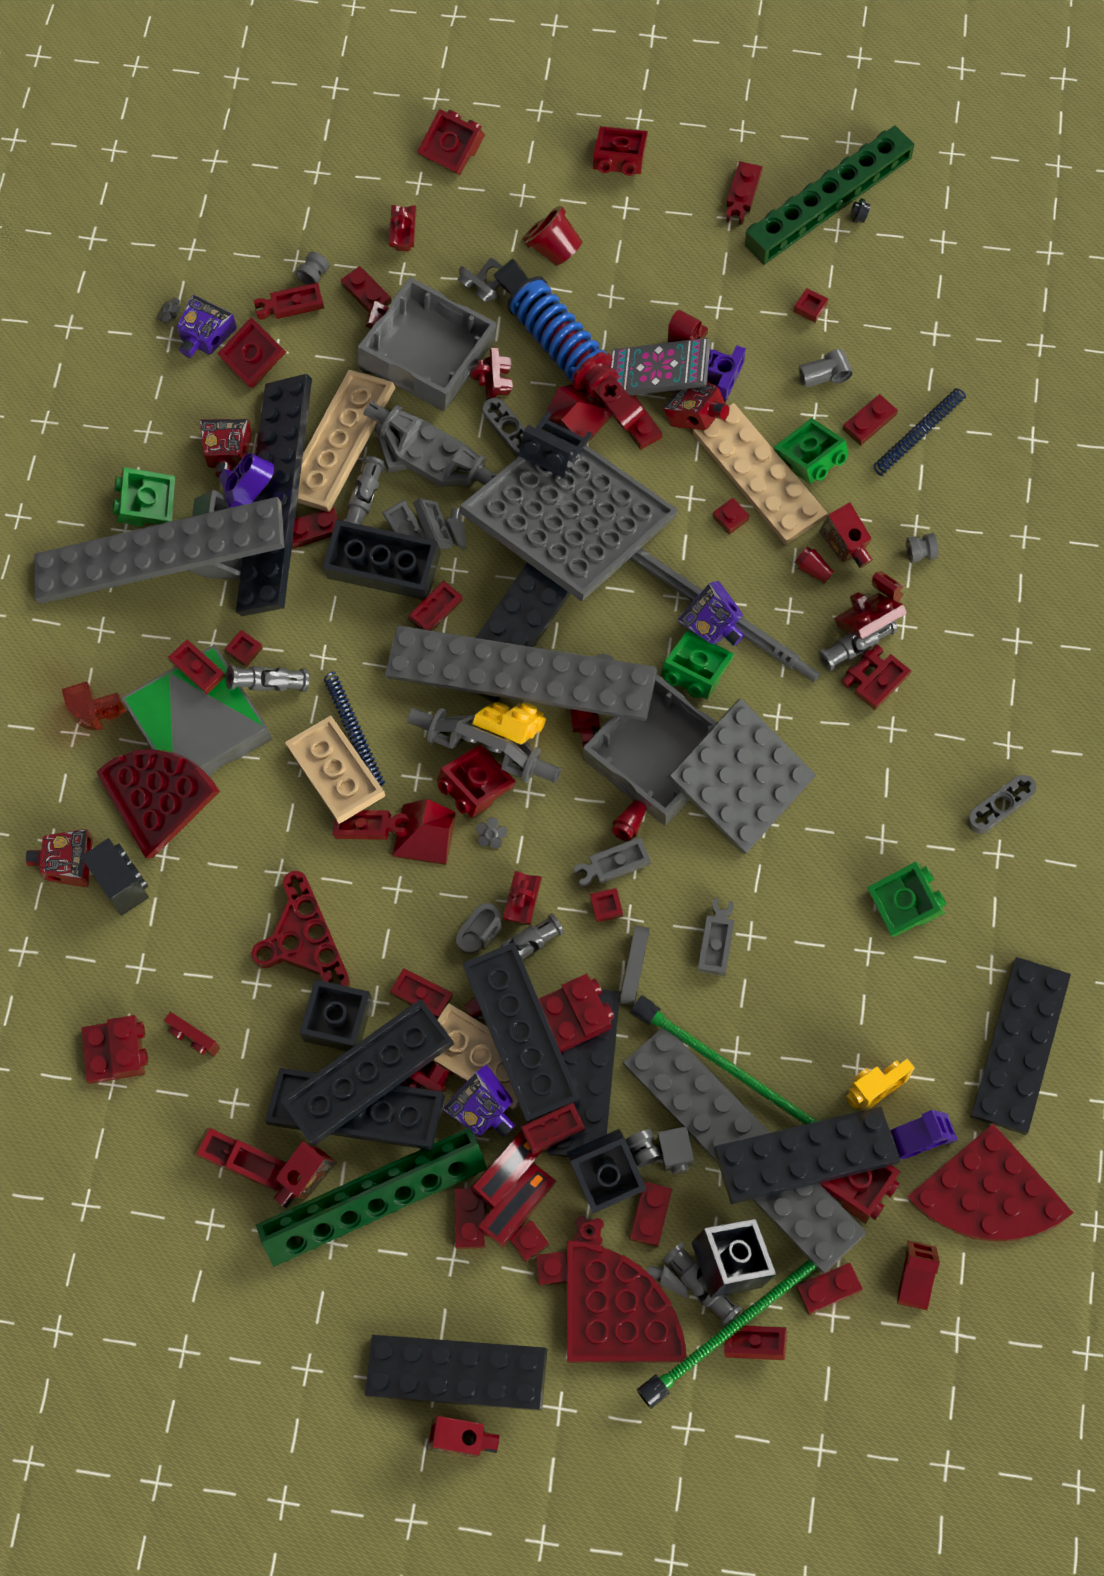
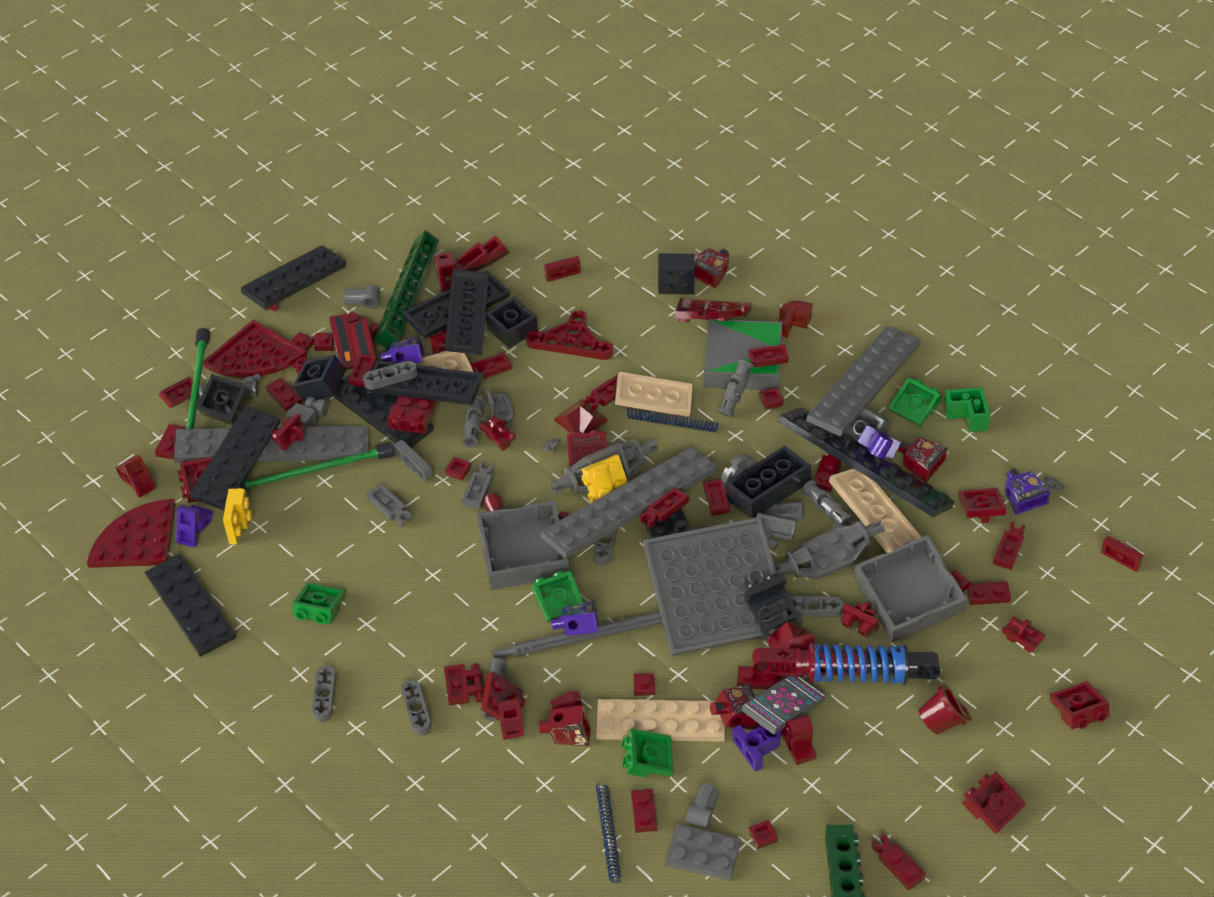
camera: 125 degrees right, 20 degrees down
dark red plate [81,1015,148,1084] -> none
dark grey wheel [296,251,330,285] -> none
dark red torso [427,1416,500,1457] -> none
dark grey bracket [457,258,502,303] -> none
dark grey plate [667,698,816,854] -> none
dark grey wheel [906,533,938,563] -> none
none -> dark red hips [271,414,306,451]
none -> dark grey piece [343,285,381,309]
none -> dark grey beam [363,361,418,390]
none -> dark grey beam [401,680,431,735]
none -> dark red plate [640,487,689,528]
none -> dark grey plate [665,824,741,881]
none -> dark grey plate [721,453,757,486]
none -> green brick [943,387,990,432]
none -> dark red plate [1101,536,1143,572]

